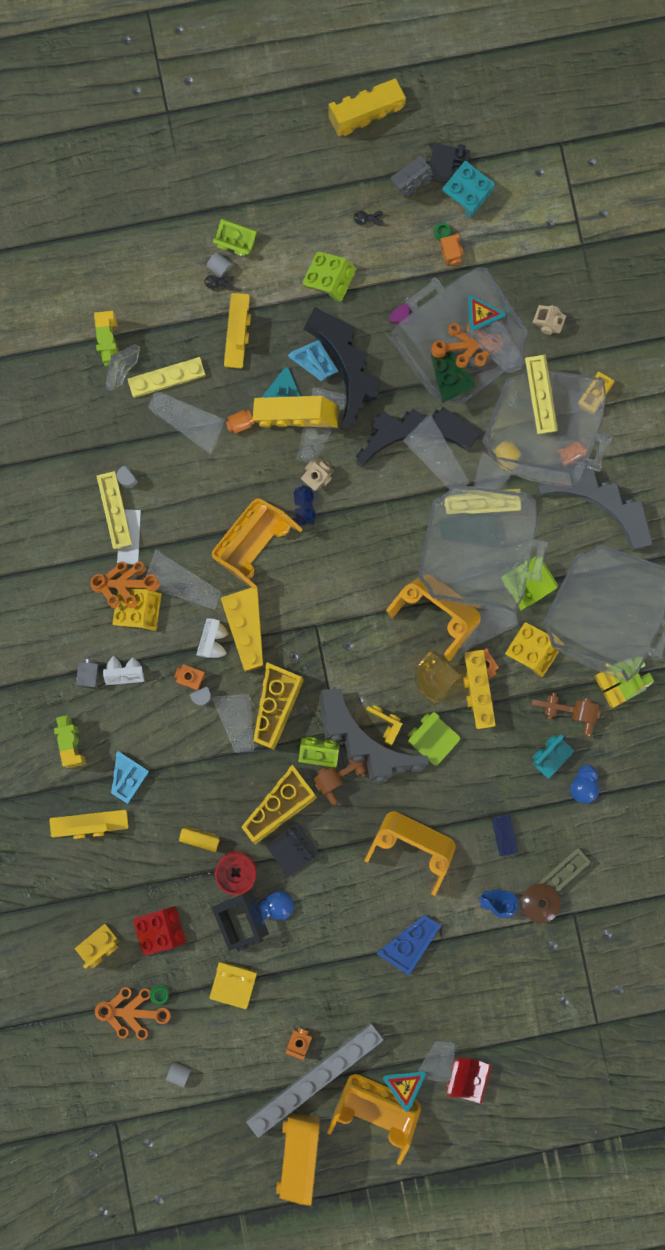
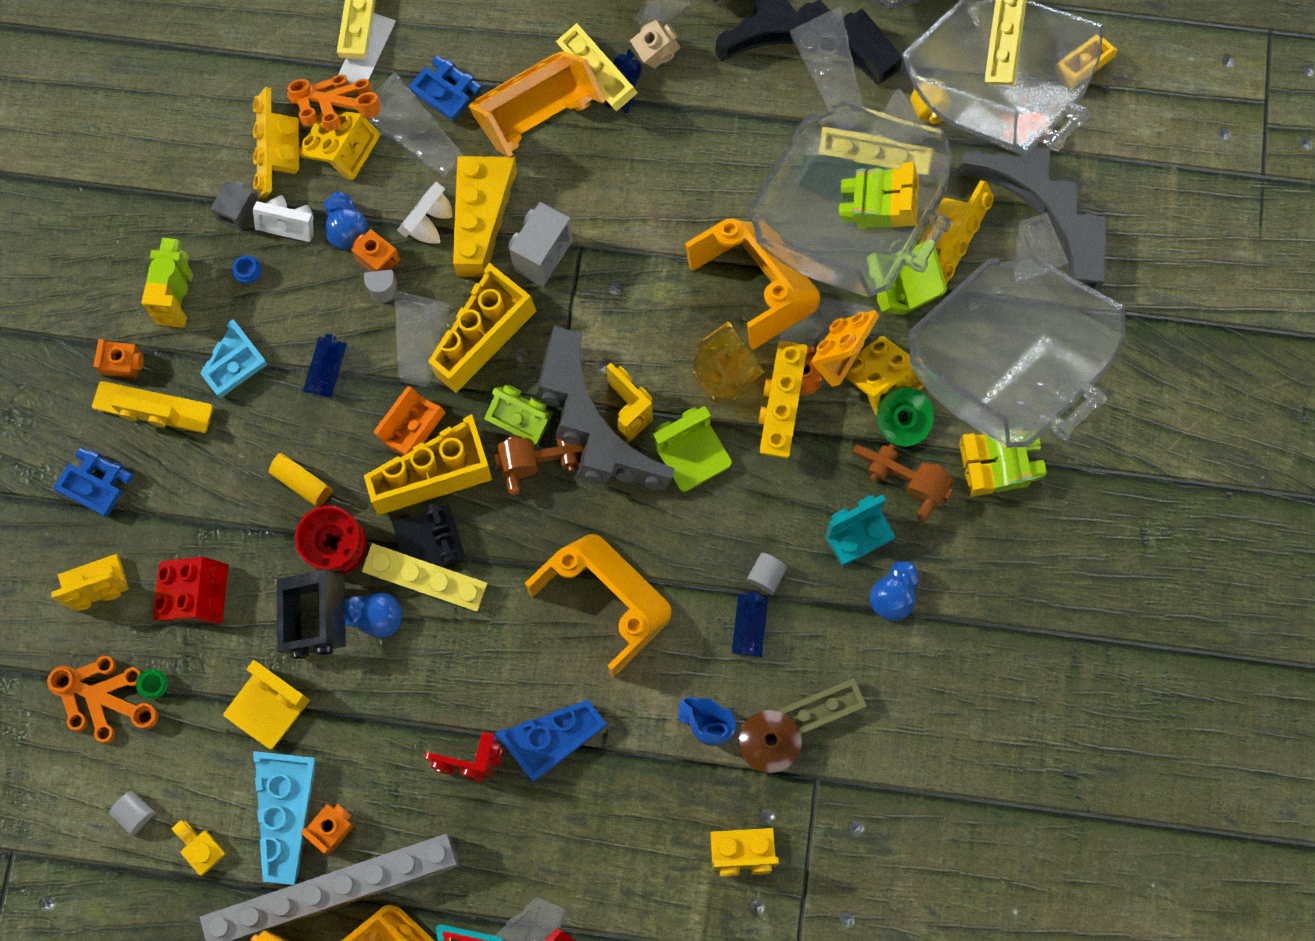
camera: 20 degrees right, 10 degrees down
none -> blue plate [53,447,133,518]
none -> orange brick [93,339,144,380]
none -> yellow plate [171,820,227,876]
none -> blue plate [232,256,262,284]
none -> yellow bracket [253,87,299,201]
none -> medium azure wing [253,751,317,885]
none -> clear blue hinge [303,334,347,398]
none -> blue hair [324,191,369,250]
none -> light yellow plate [362,543,488,612]
none -> orange bracket [374,386,446,456]
none -> blue plate [408,56,483,122]
none -> red bracket [424,732,504,782]
none -> light grey brick [508,202,573,287]
none -> light yellow plate [556,23,638,112]
none -> yellow bracket [710,828,779,876]
none -> light grey brick [746,553,787,595]
none -> light orange bracket [811,310,879,387]
none -> lime hips [839,162,919,230]
none -> green dish [877,387,934,447]
none -> yellow bracket [918,180,994,285]
none -> clear wing [1013,213,1069,284]

